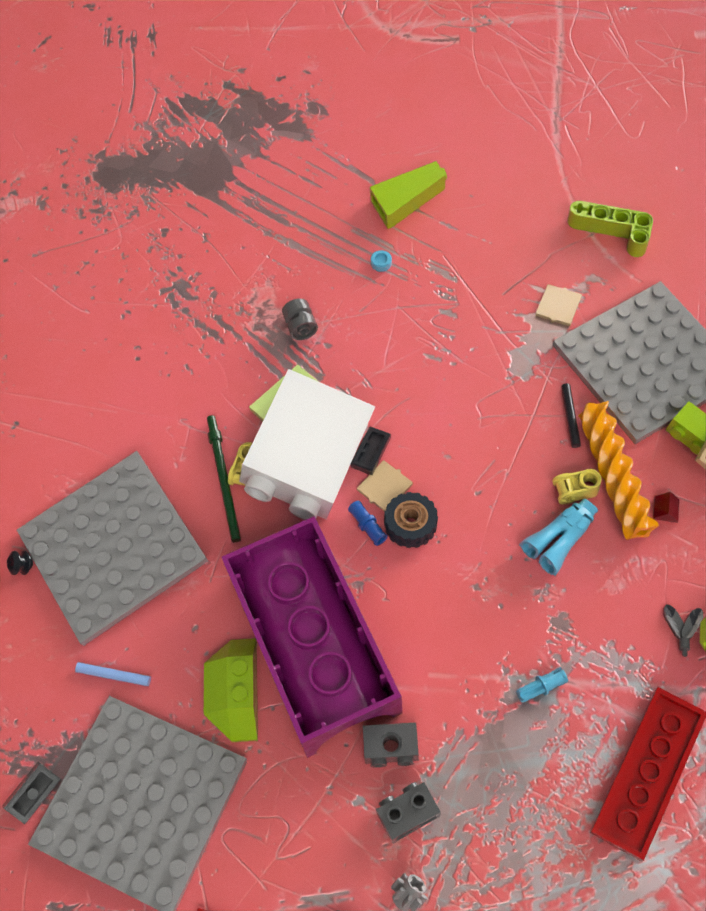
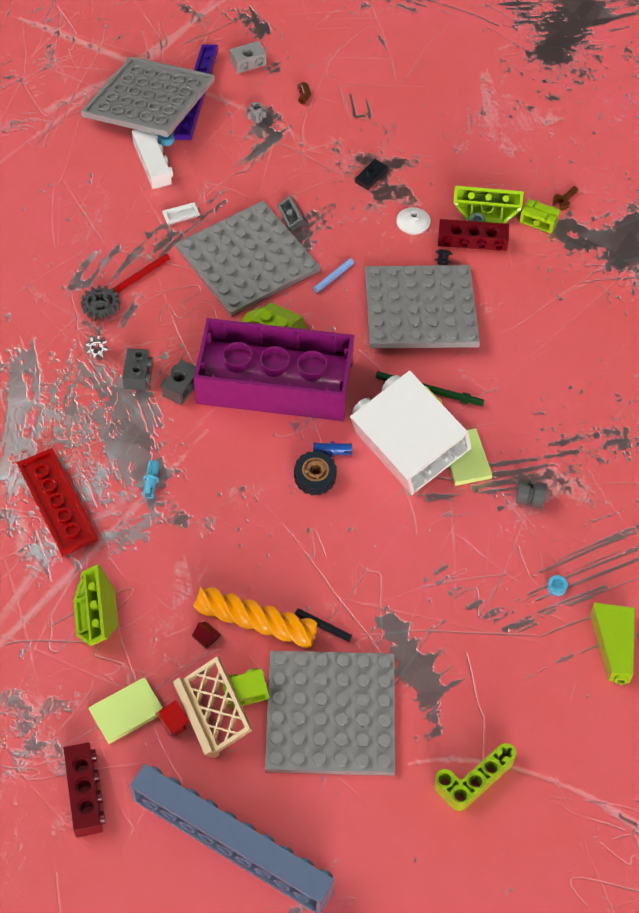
camera: 115 degrees right, 5 degrees down
black plate [351,426,391,475] -> none
tan piece [357,460,413,512] -> none
medium azure piece [519,498,598,576] -> none
tan piece [535,284,582,326] -> none
light yellow piece [552,469,601,504] -> none
dark grey piece [664,605,703,657] -> none

